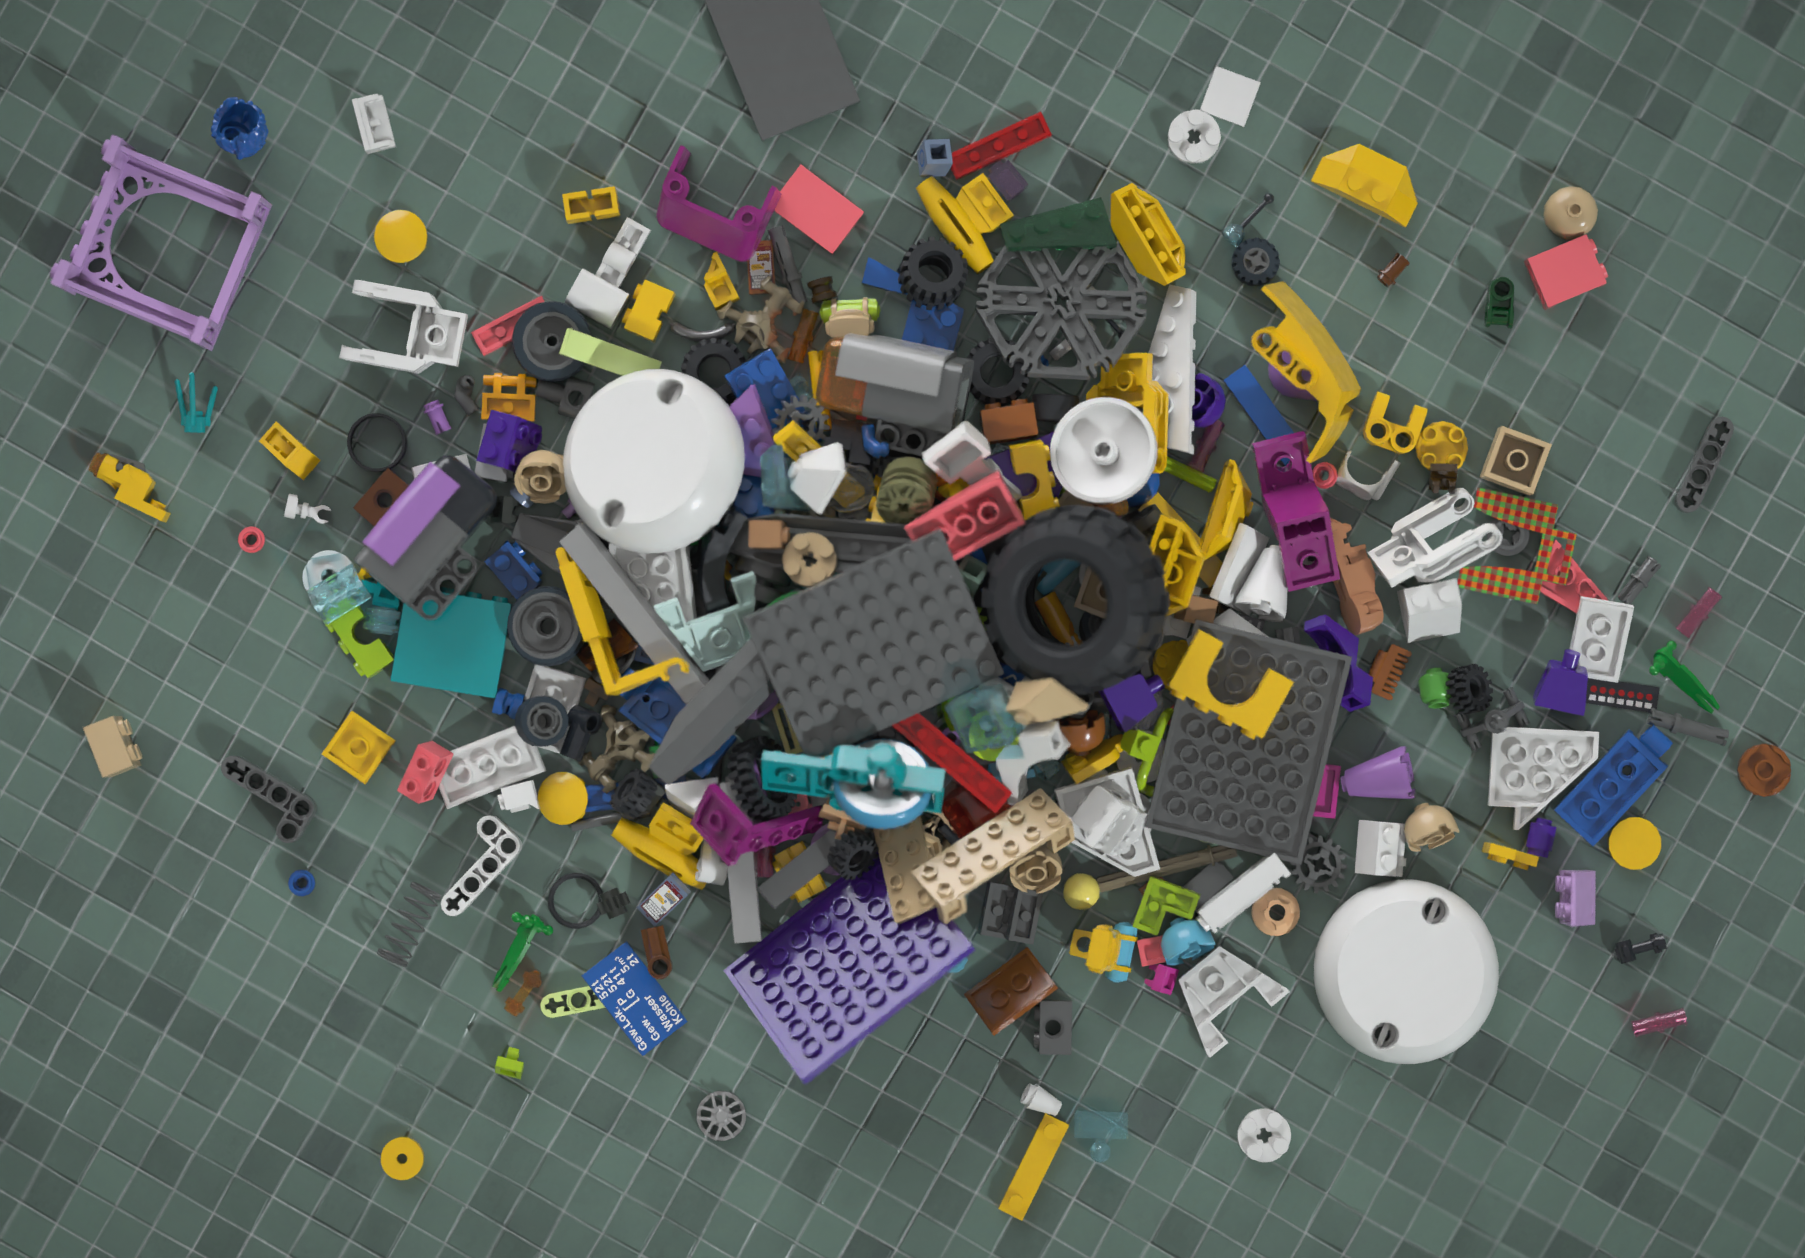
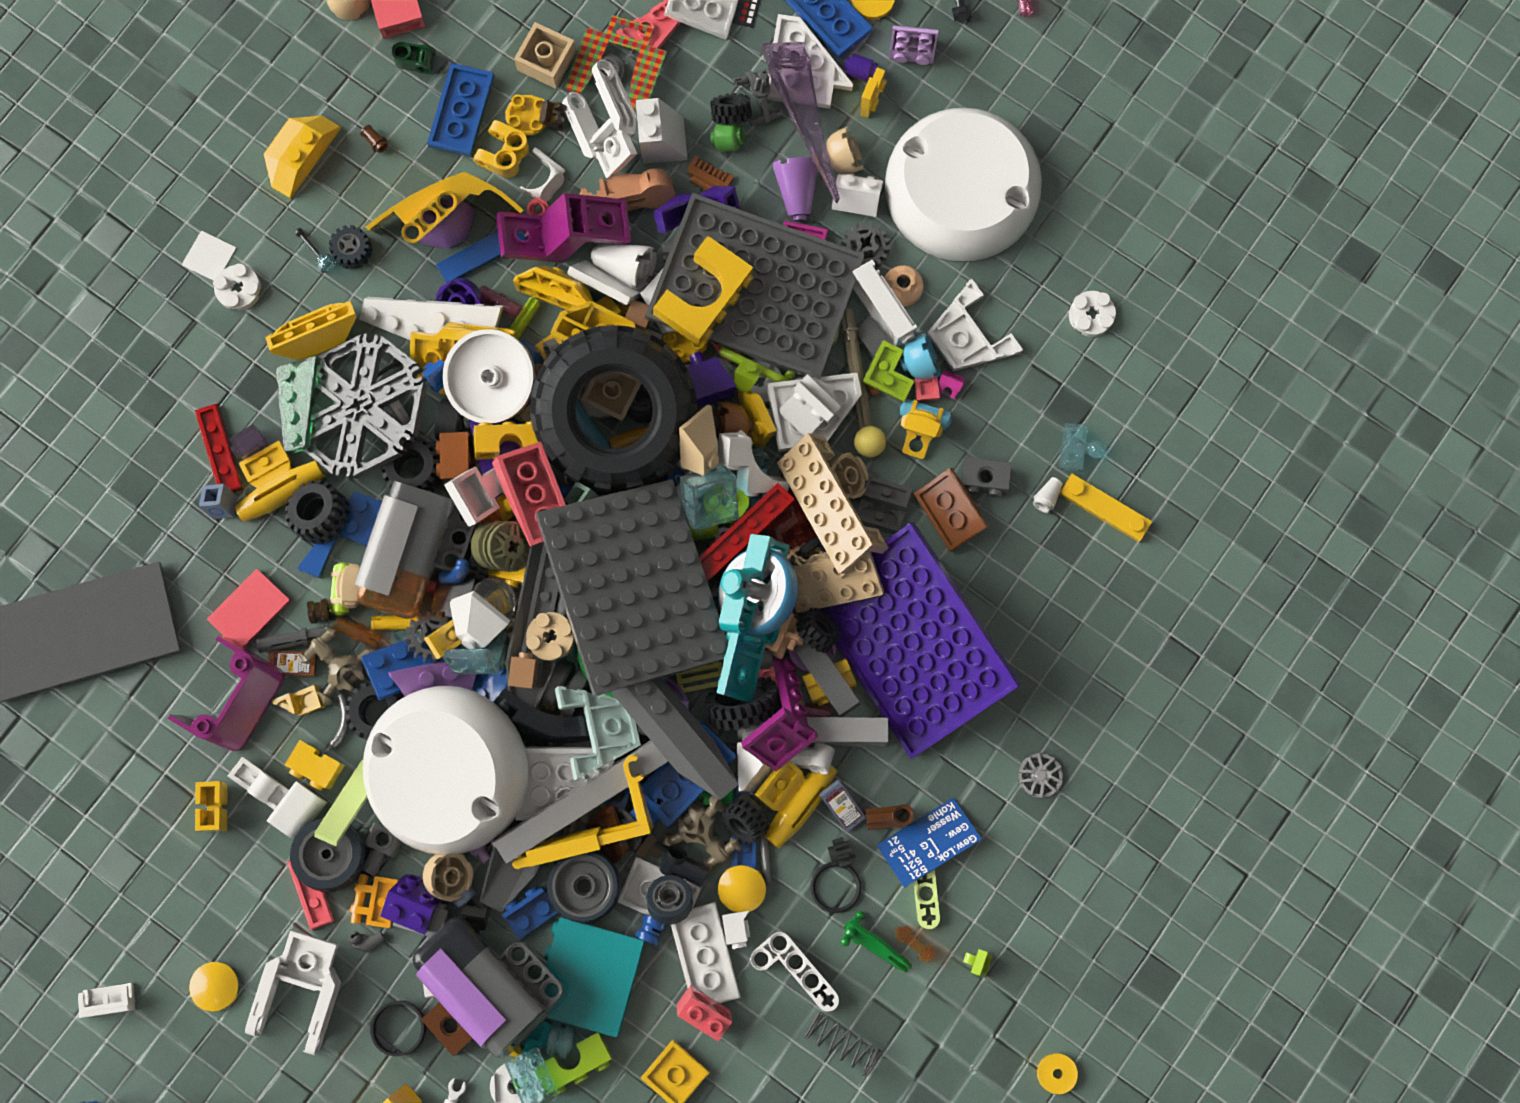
camera: 80 degrees left, 10 degrees down
medium lavender pin [424,400,451,435] -> none
dark purple torso [1533,649,1588,716] -> none
none -> blue tile [422,359,445,393]
none -> blue plate [427,63,495,157]
none -> clear purple plate [761,42,840,203]

